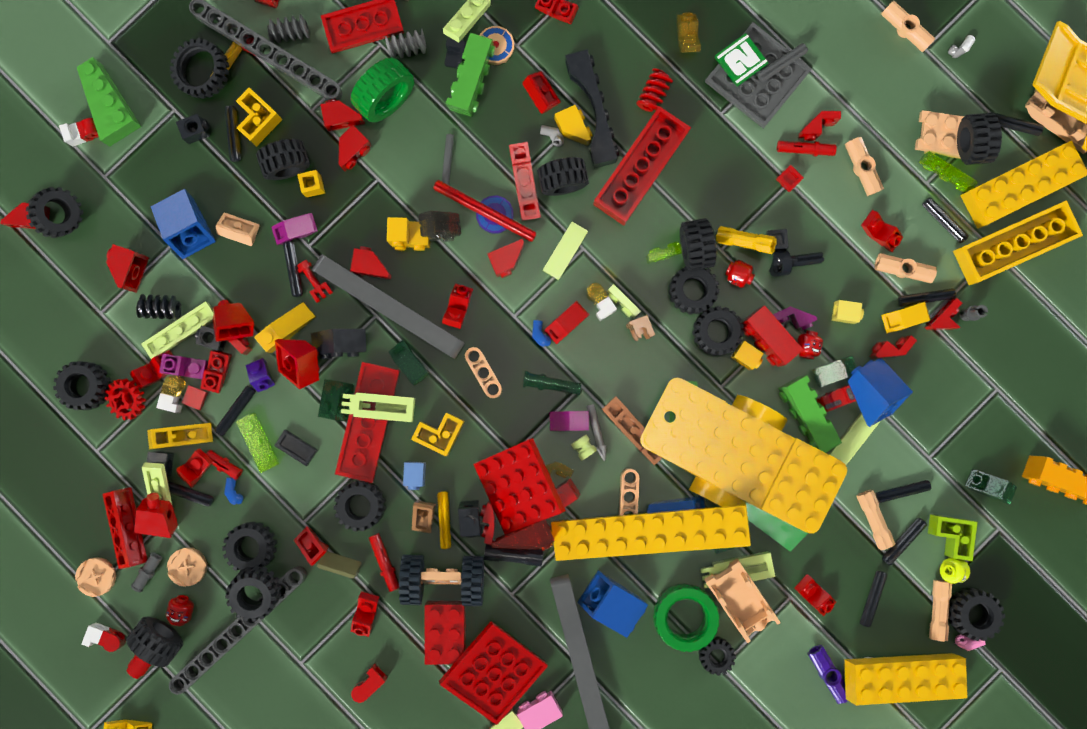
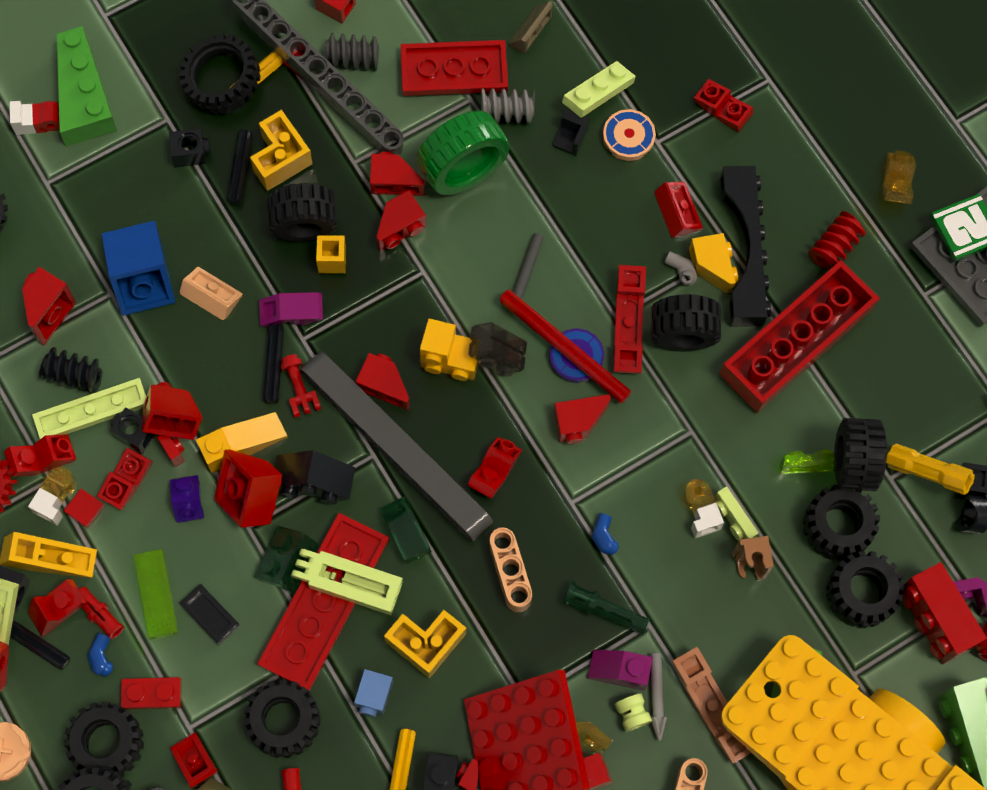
camera: 10 degrees right, 15 degrees down
magenta slope [159,354,208,379] -> none
black axle [215,386,256,436] -> none
medium nougat slope [412,500,436,533] -> none
bright green wedge [446,33,496,117] -> none
yellowish green tile [543,222,588,280] -> none
red slope [544,301,590,344] -> none
red head [725,260,755,288] -> none
yellow brick [731,341,764,370] -> none
none -> red plate [121,677,182,710]

